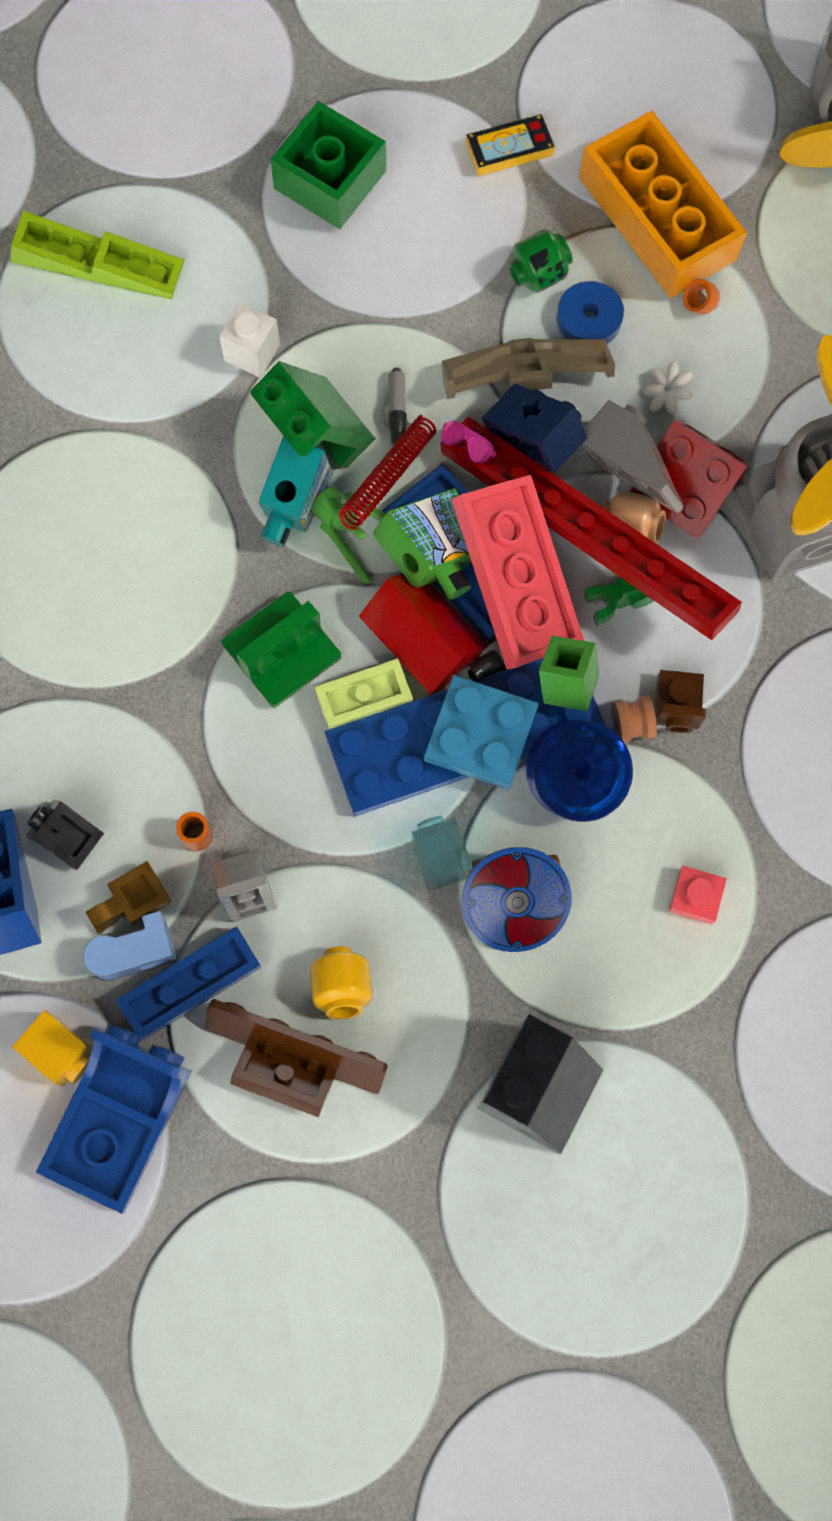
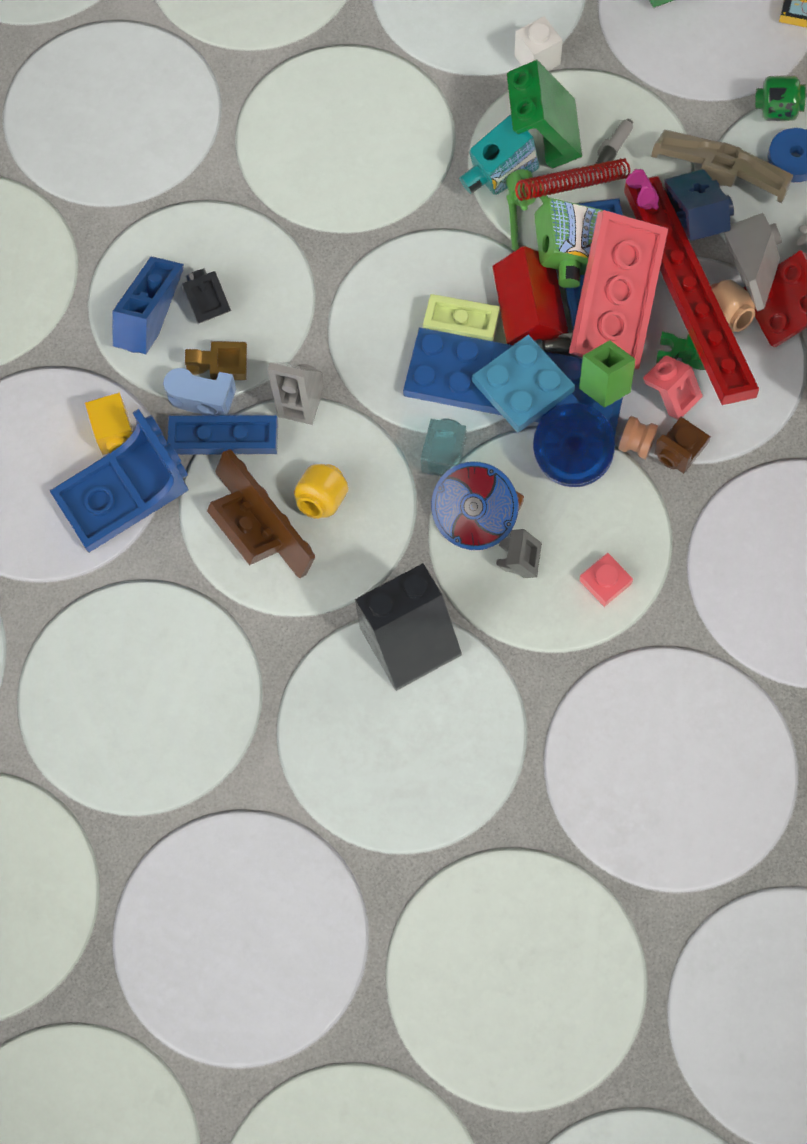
camera: 40 degrees right, 5 degrees down
orange hinge [176,812,213,852] -> none
green bracket [221,592,341,708] -> none
none -> dark grey tile [496,529,542,578]
none -> coral bracket [643,356,703,420]

